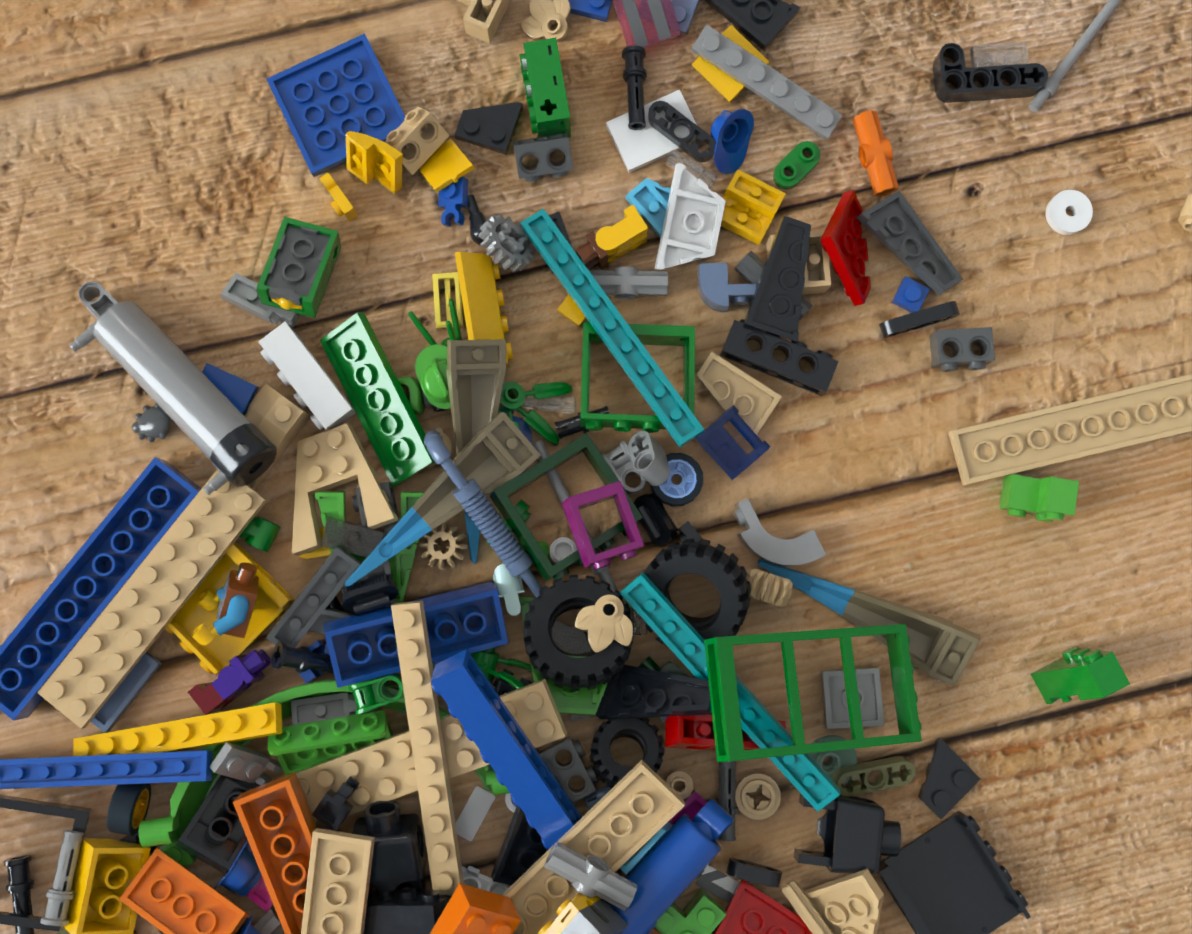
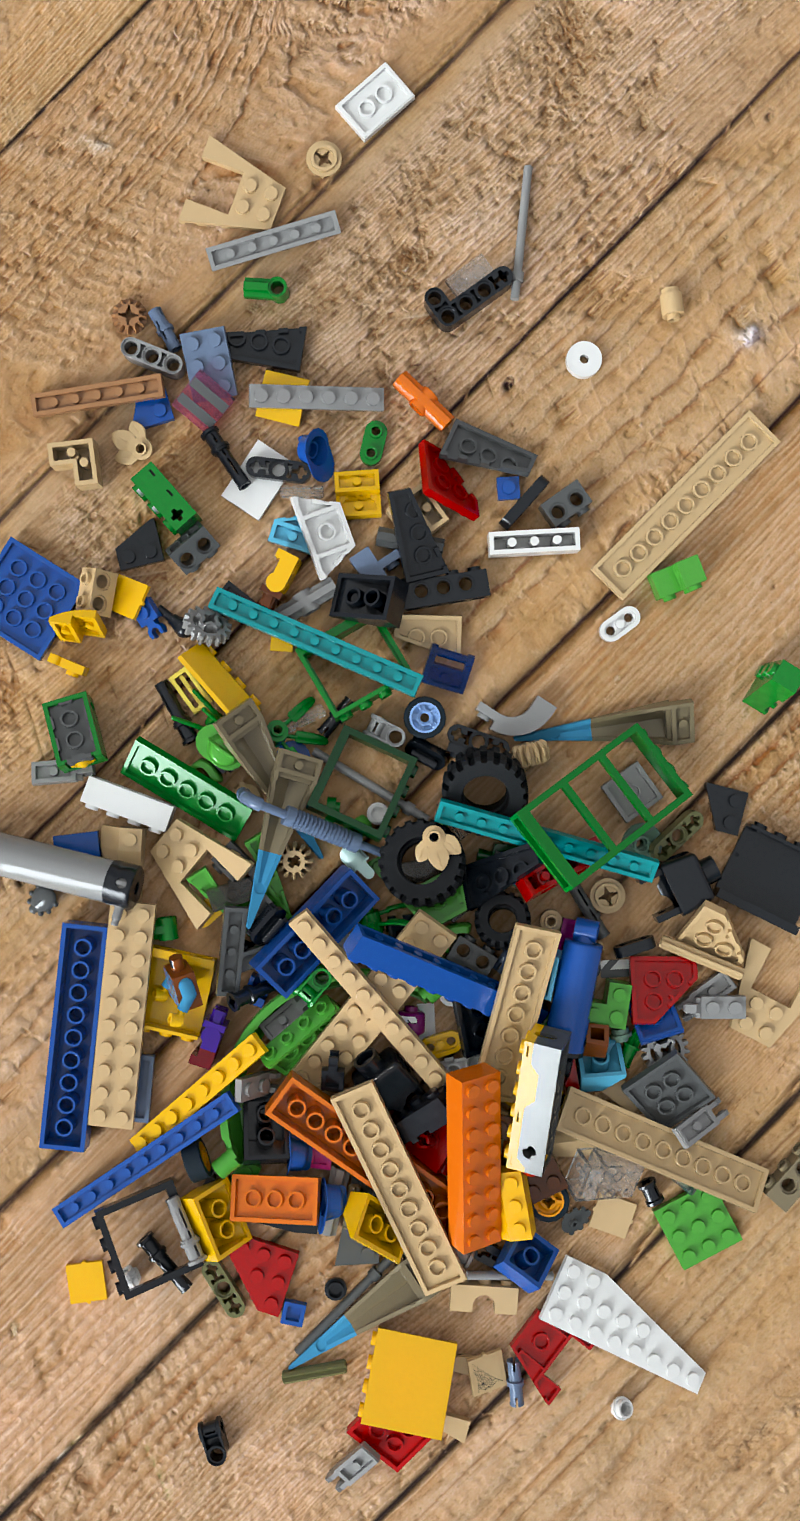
camera: 30 degrees left, 5 degrees up
light grey piece [544,841,637,911] -> none
magenta window [562,481,644,570] -> none
light grey beam [628,431,670,486] -> none
none -> black pin [155,679,197,746]
none -> black slope [329,573,409,628]
none -> magenta head [398,1005,425,1037]
none -> yellow plate [422,1029,461,1058]
none -> bright green hair [445,922,472,953]
none -> black beam [447,724,510,753]
none -> white brick [487,527,581,558]
none -> white plate [599,606,640,642]

